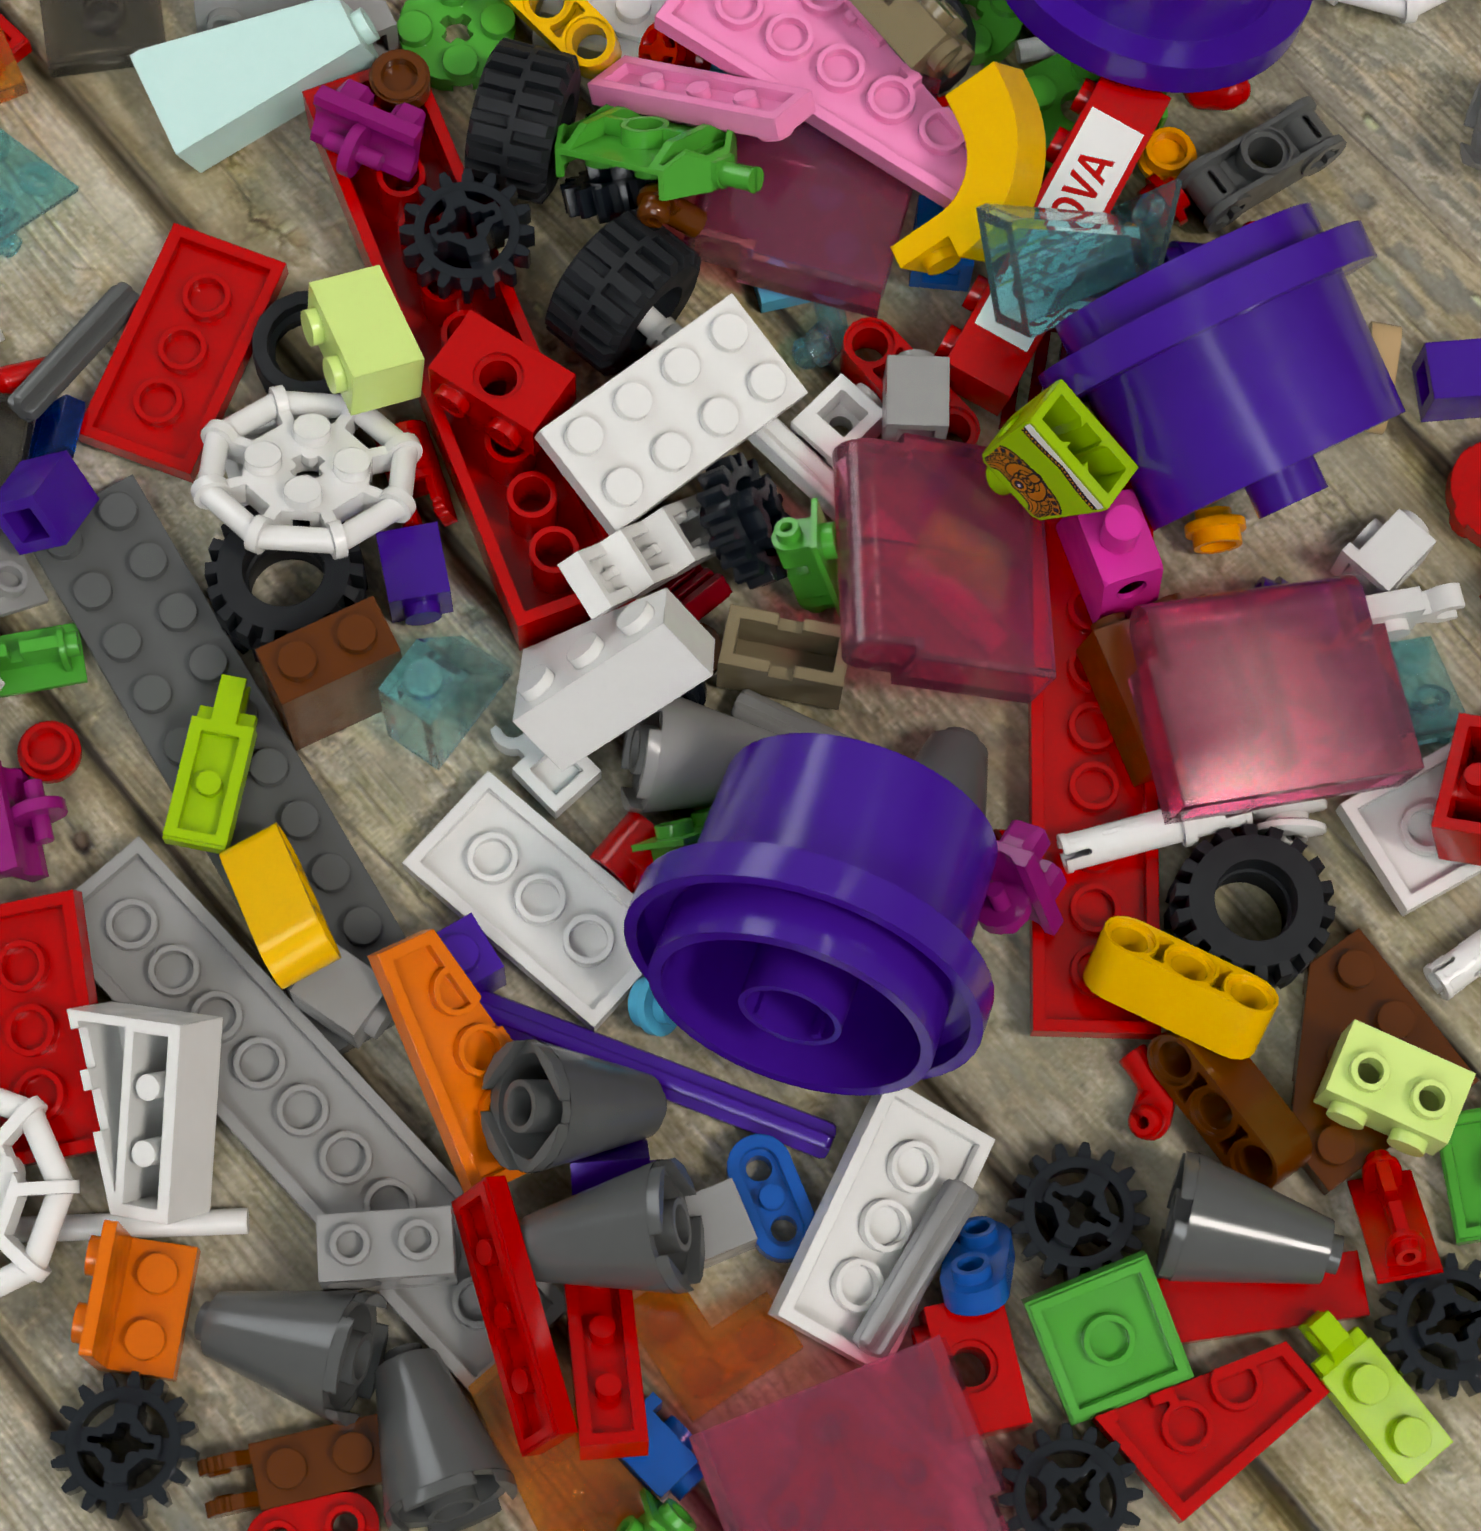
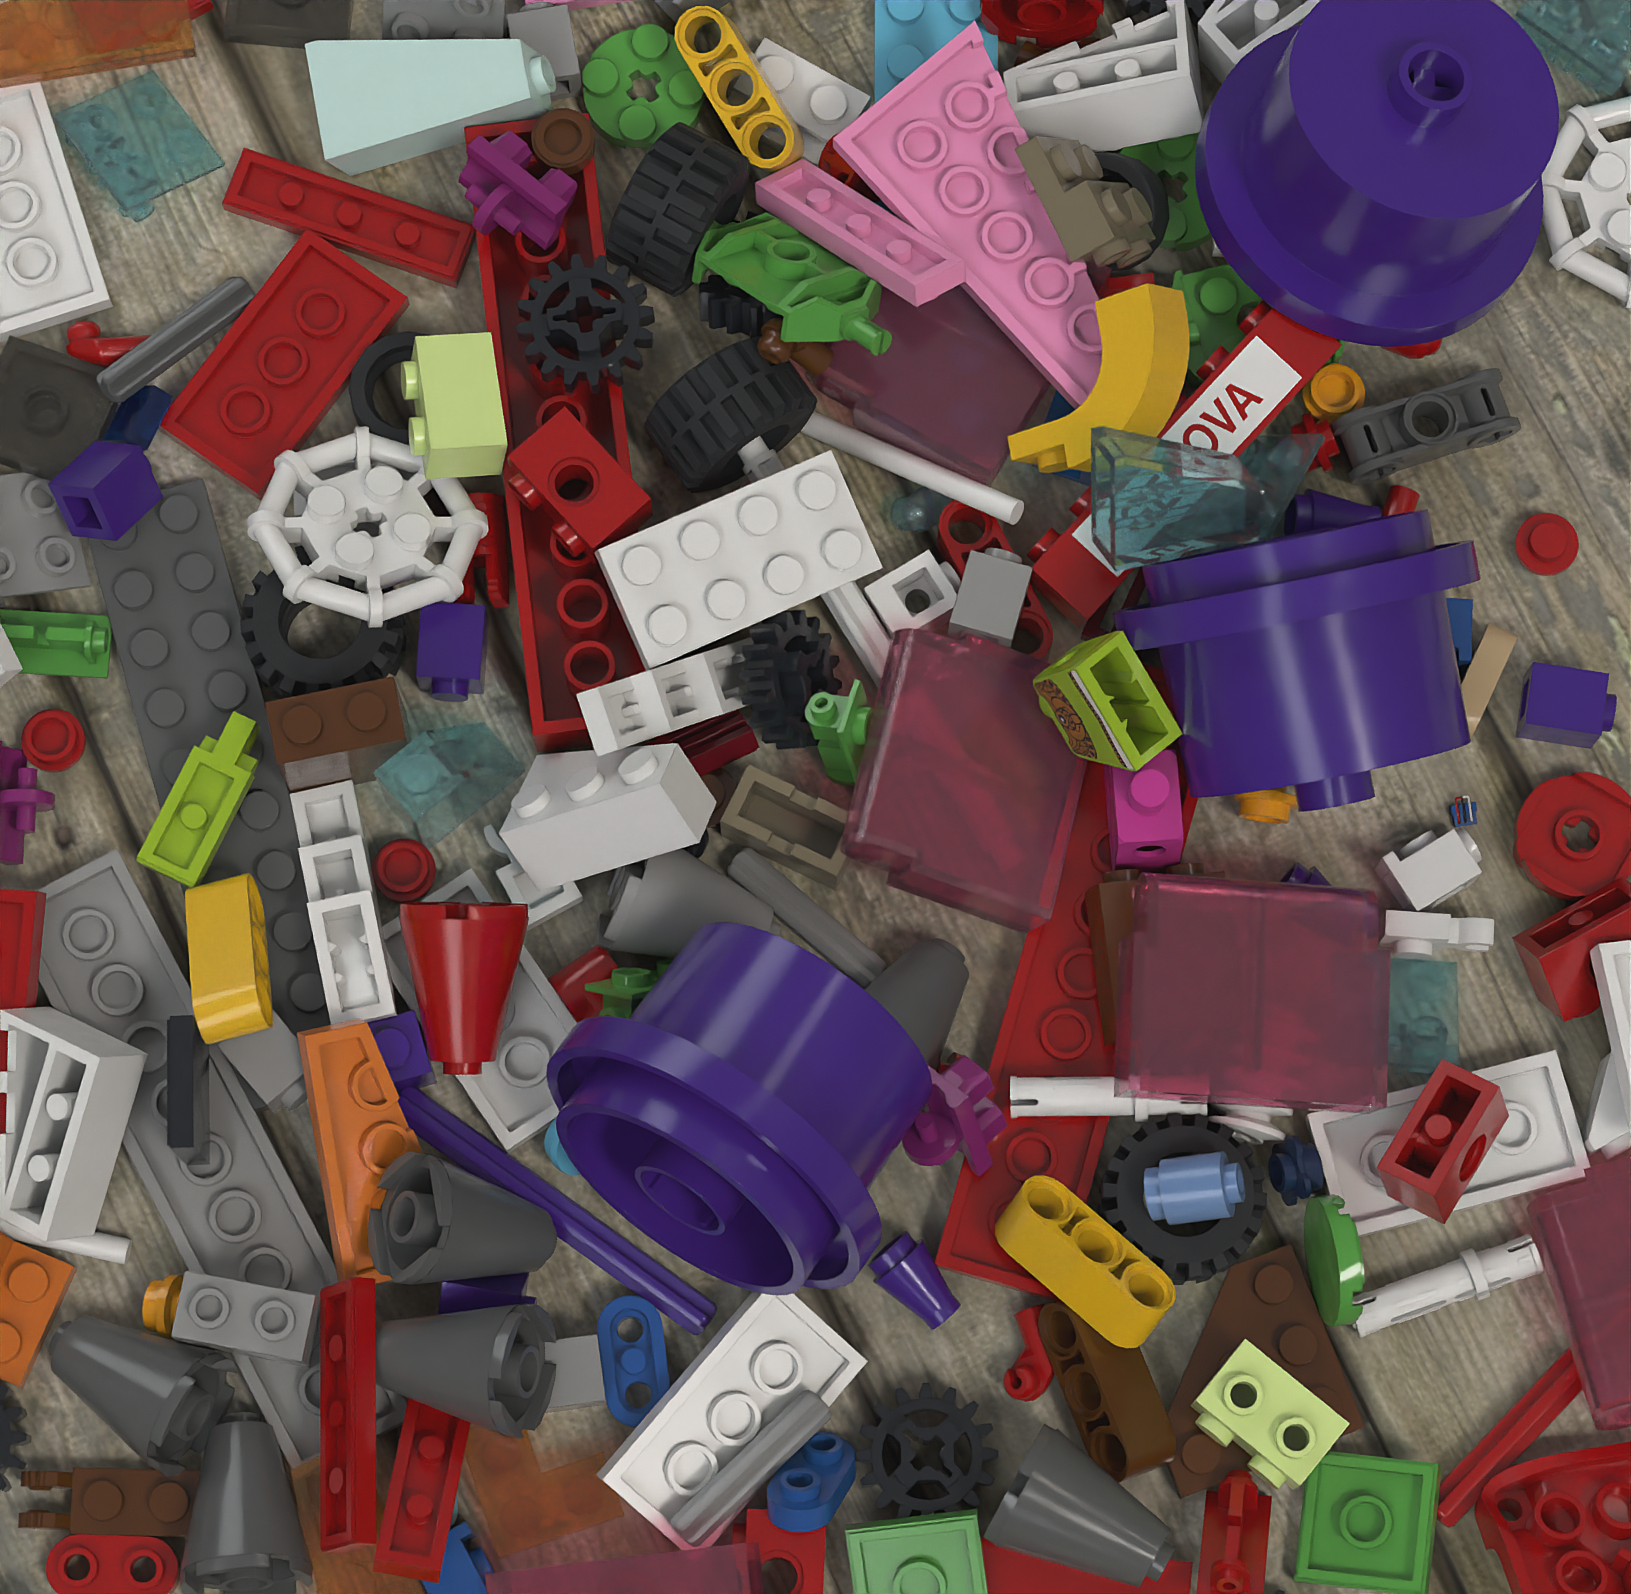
camera: 20 degrees right, 5 degrees up
none -> light orange plate [142,1274,184,1340]
none -> black tile [167,1015,210,1165]
none -> red tile [222,148,476,289]
none -> white slope [290,780,397,1025]
none -> red plate [372,838,436,903]
none -> red cone [399,902,529,1075]
none -> white bar [801,411,1024,525]
none -> dark purple cone [867,1231,961,1330]
none -> medium blue brick [1144,1151,1245,1225]
none -> dark blue plate [1268,1135,1323,1206]
none -> bright green tile [1304,1194,1365,1327]
none -> blue piece [1449,795,1477,827]
none -> red plate [1514,513,1579,576]

